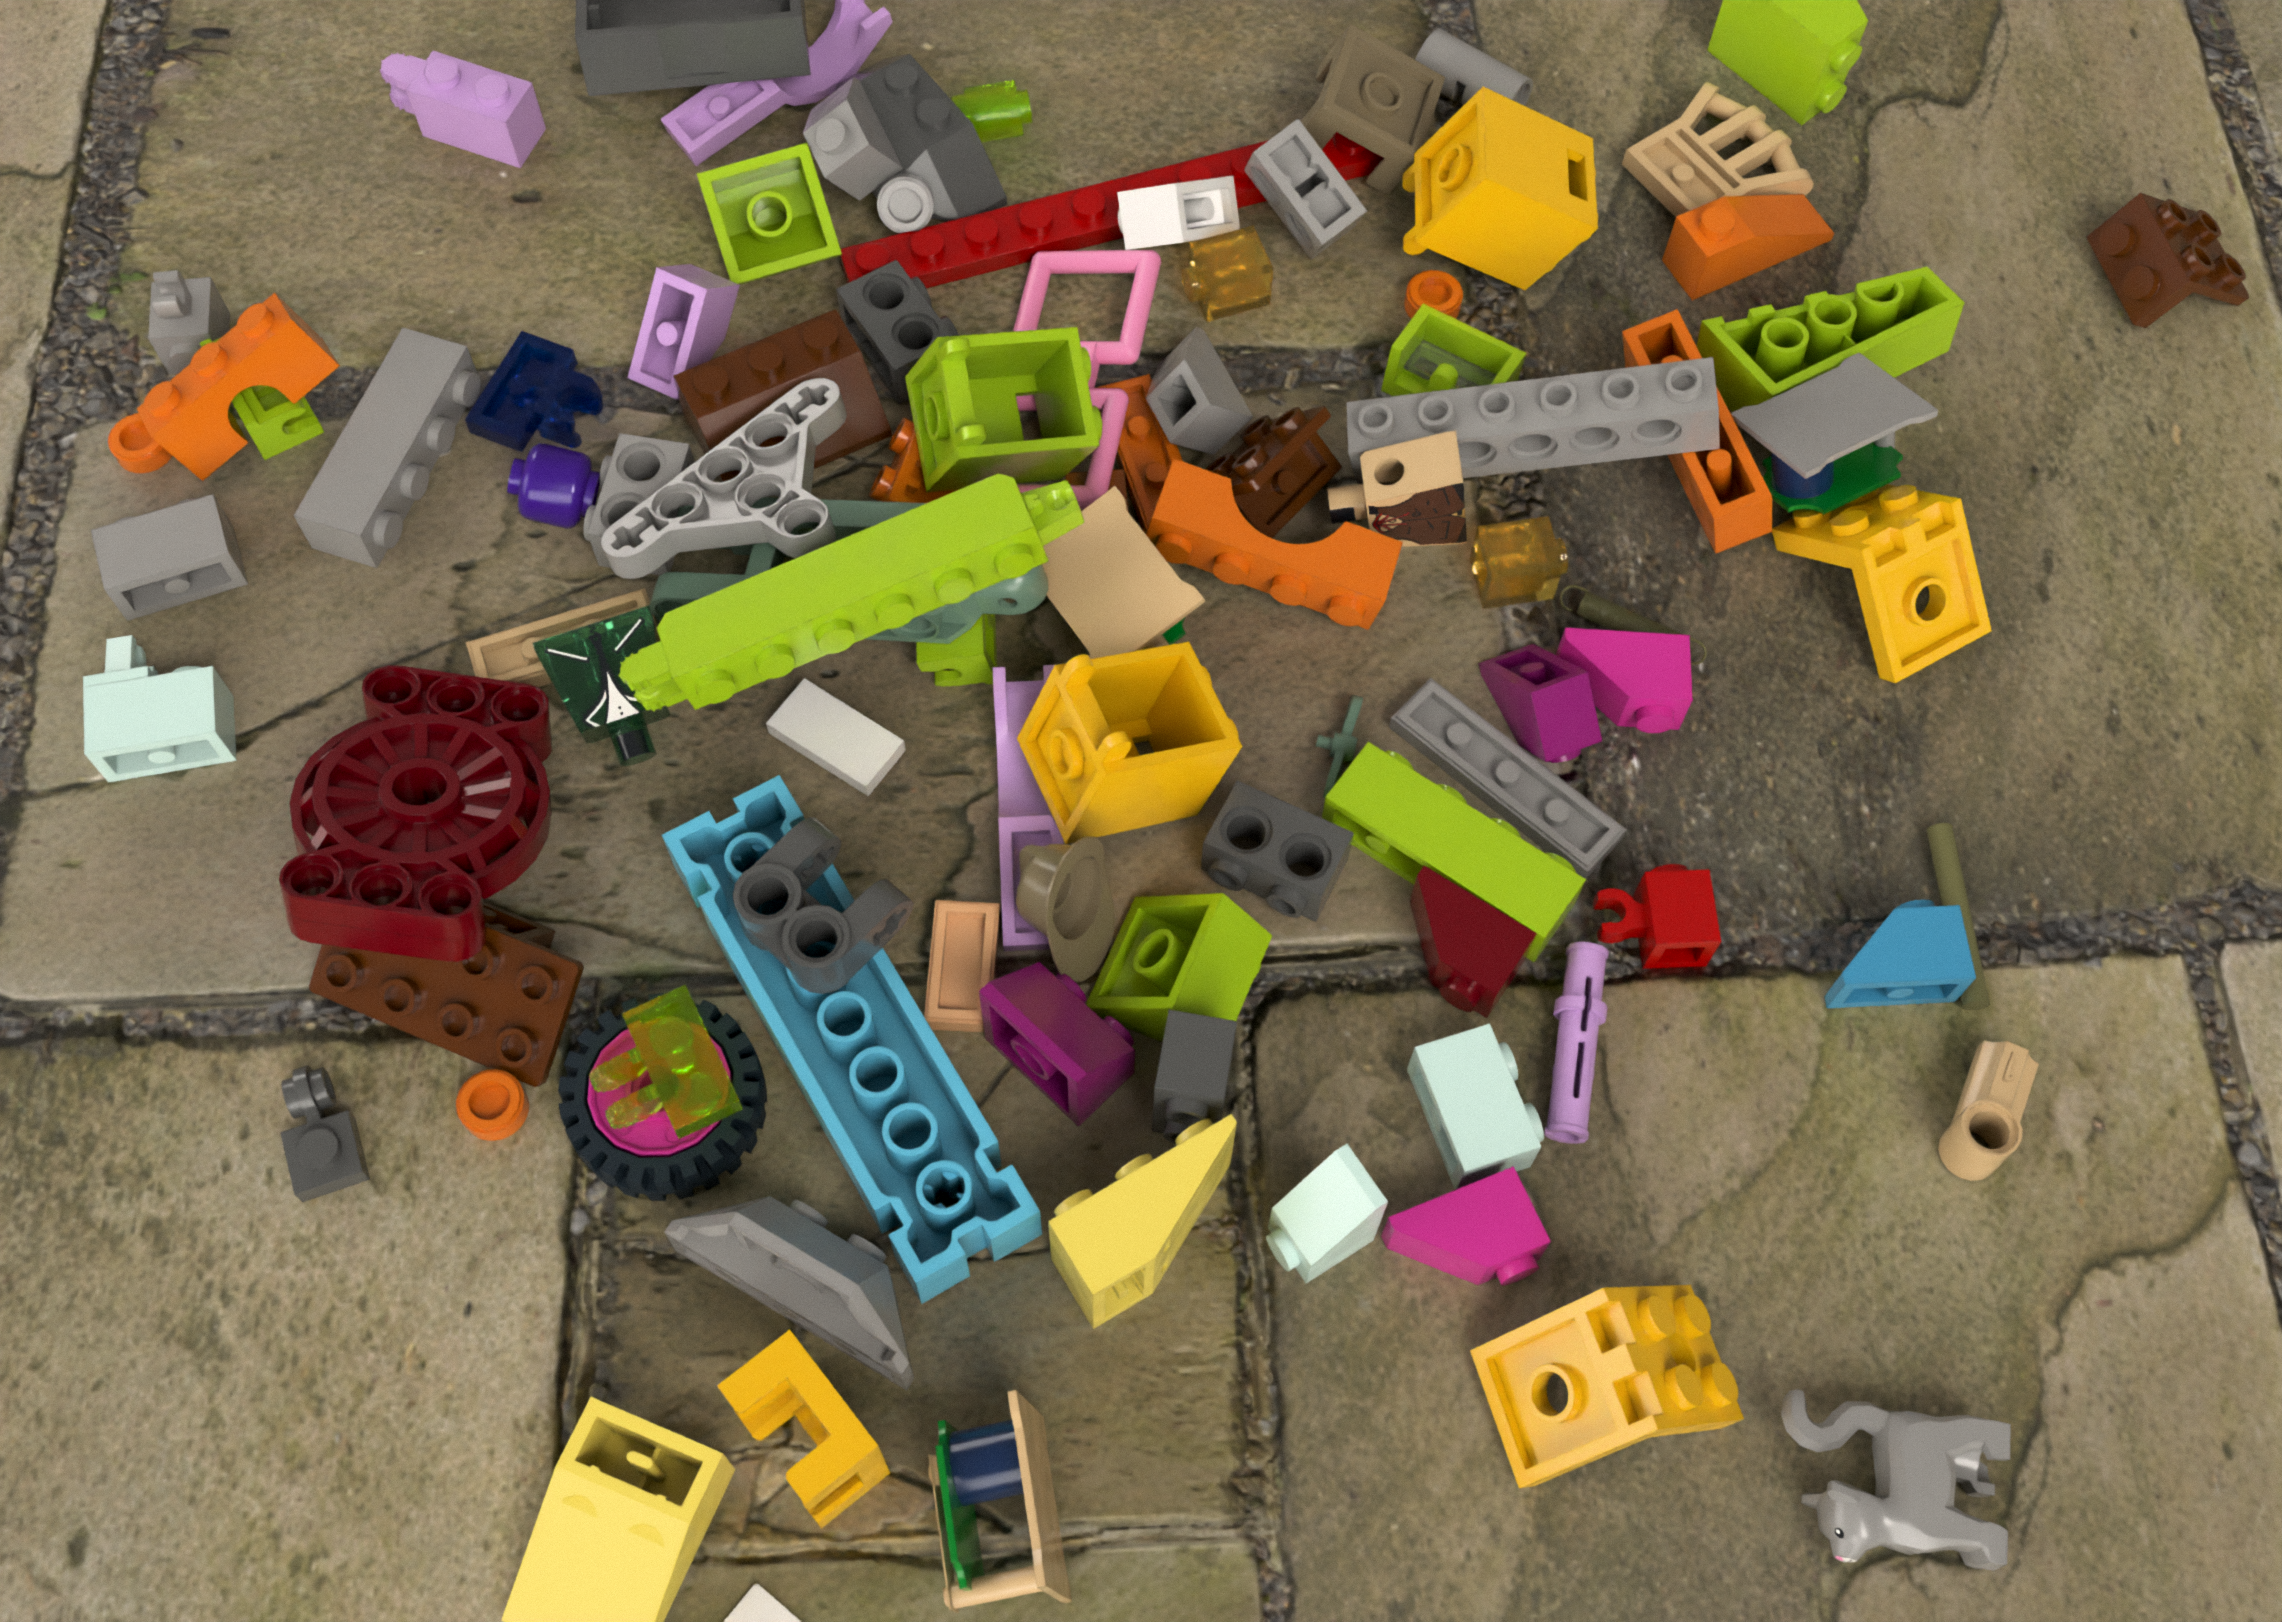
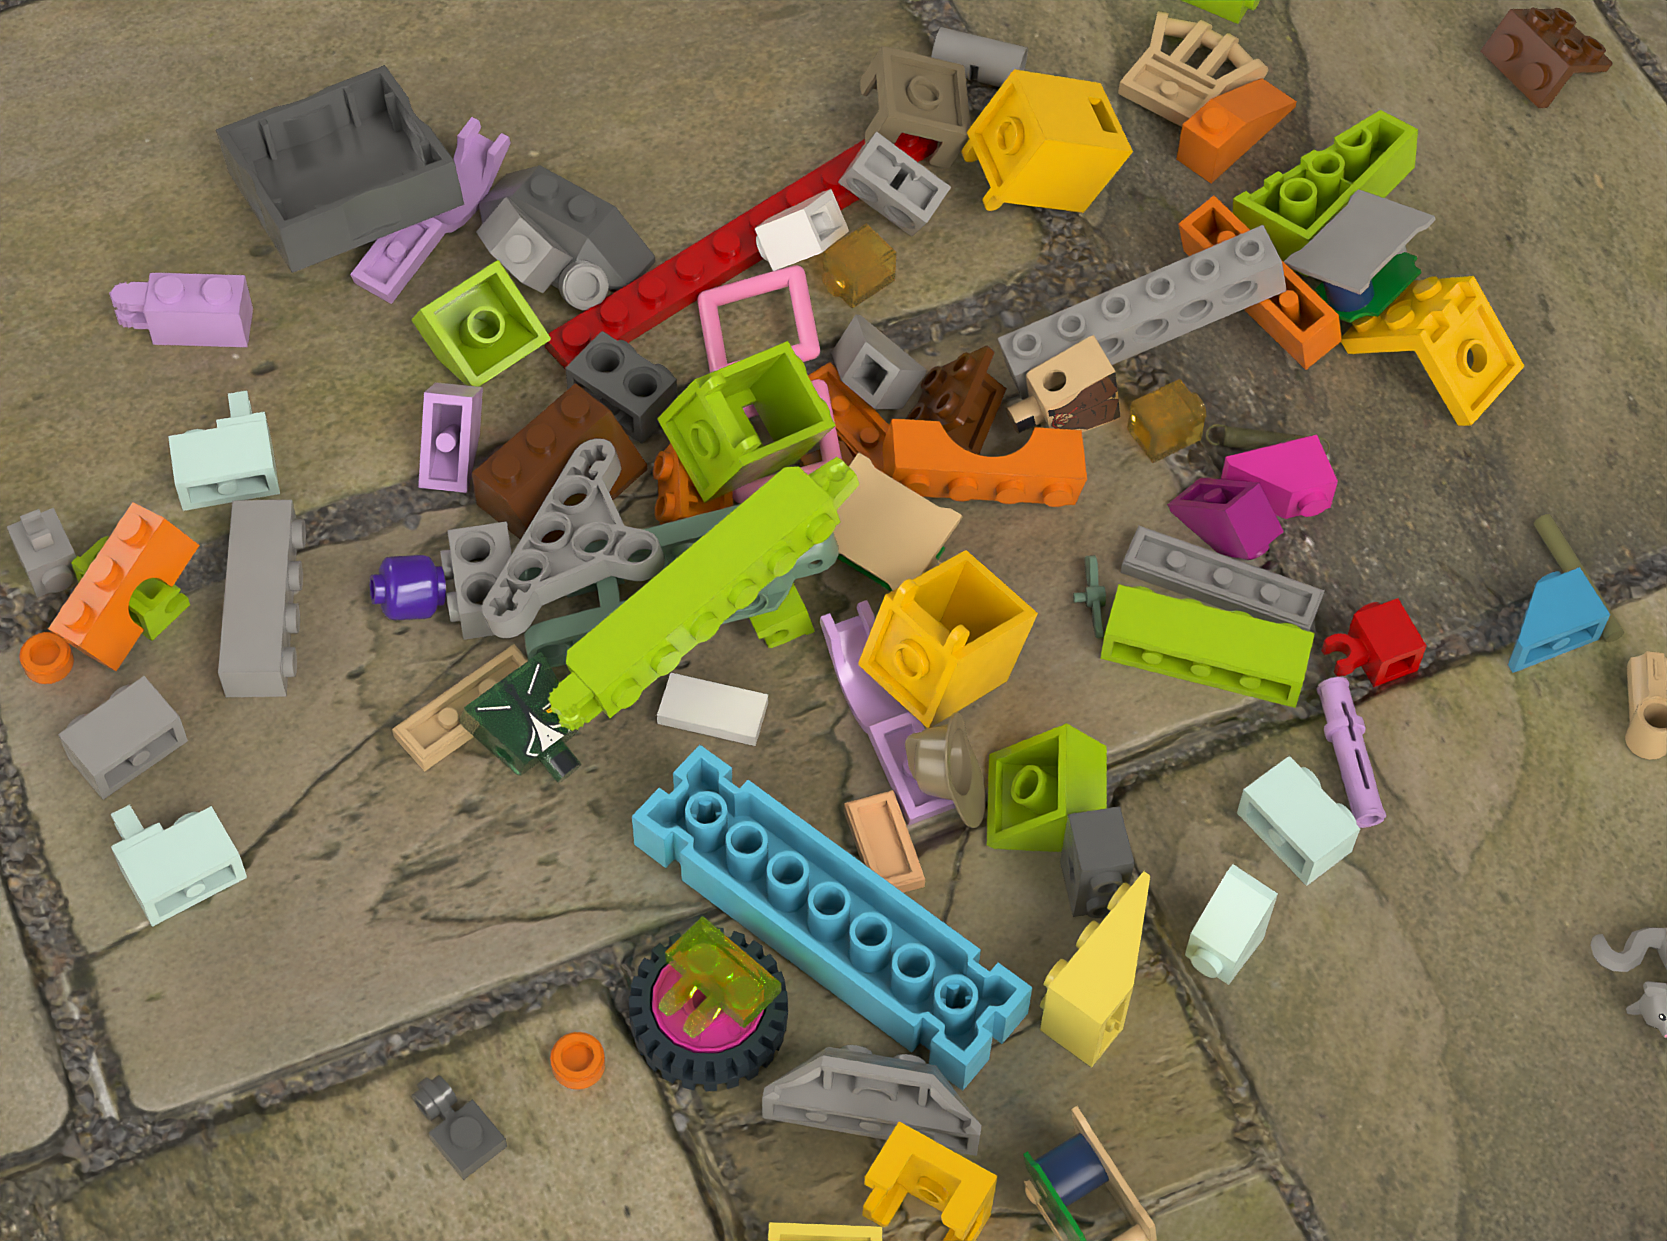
camera: 20 degrees left, 5 degrees down
dark red piece [279,665,552,962] -> none
reddish brown bracket [309,901,584,1087] -> none
clear blue plate [465,331,603,452] -> none
dark grey piece [733,817,914,994] -> none
clear neon green brick [951,79,1033,143] -> none
magenta slope [979,962,1135,1127] -> none
dark grey brick [1201,780,1354,922] -> none
lime window [1381,303,1526,396] -> none
dark pink slope [1381,1166,1551,1286] -> none
orange tile [1404,270,1463,319] -> none
dark red slope [1410,866,1537,1018] -> none
yellow bracket [1470,1285,1744,1488] -> none
none -> light aqua hinge [168,391,280,511]

